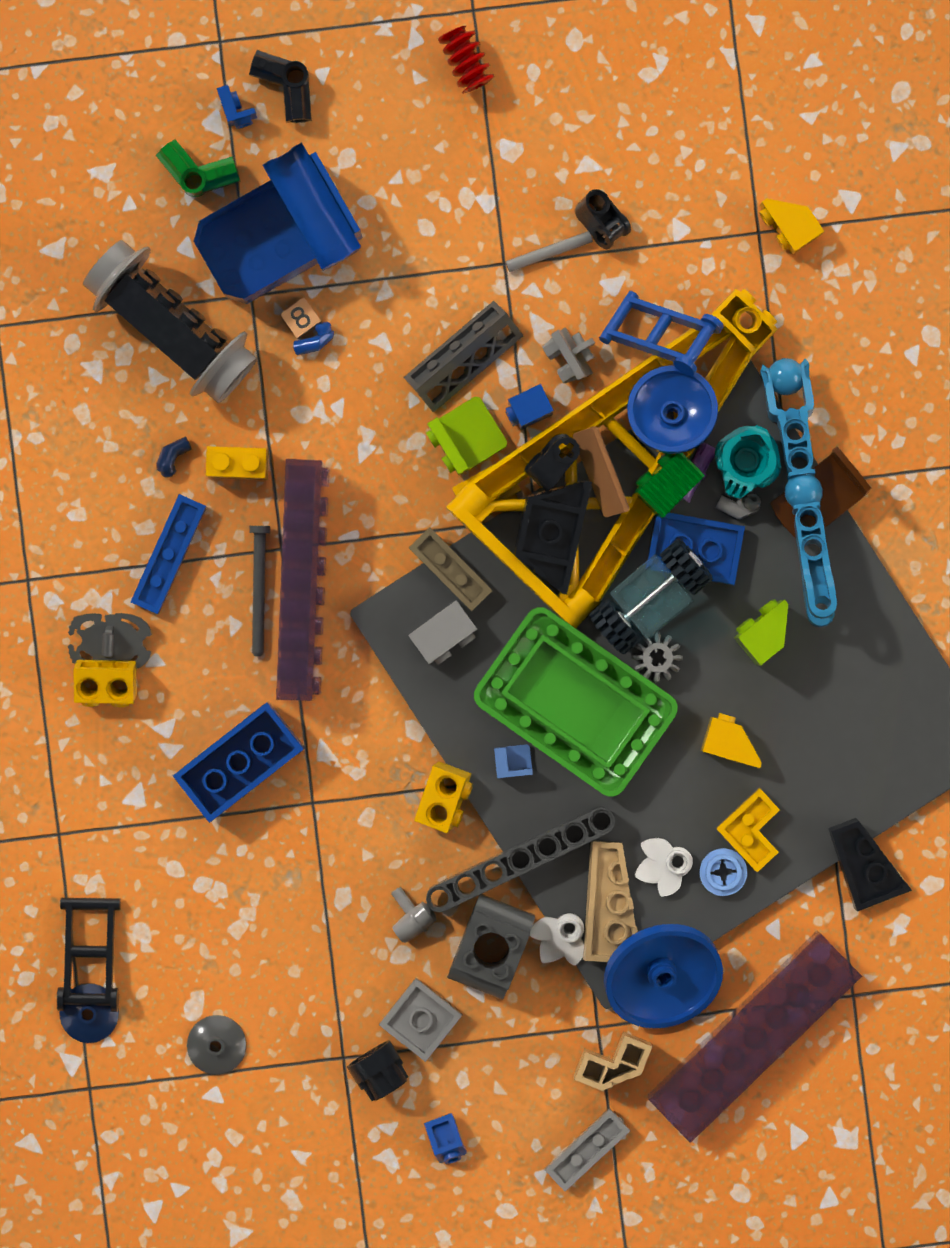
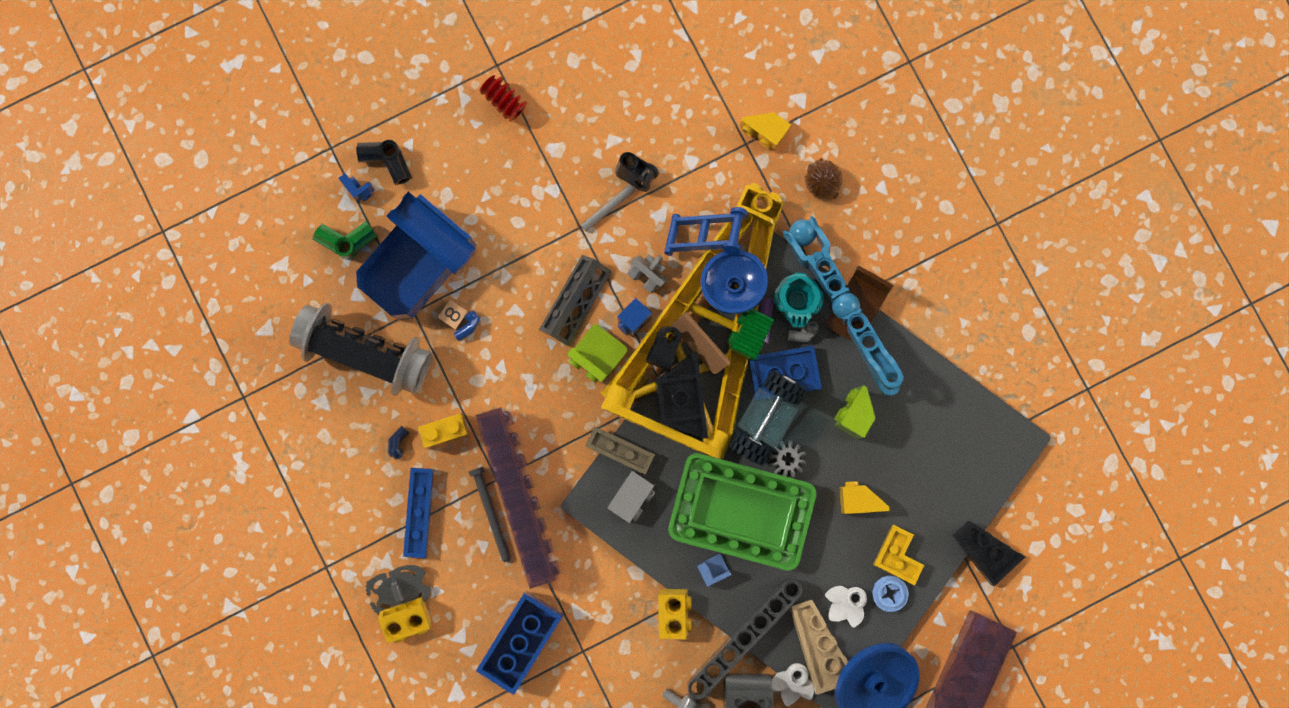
camera: 20 degrees left, 5 degrees down
none -> reddish brown hair [804,158,842,200]

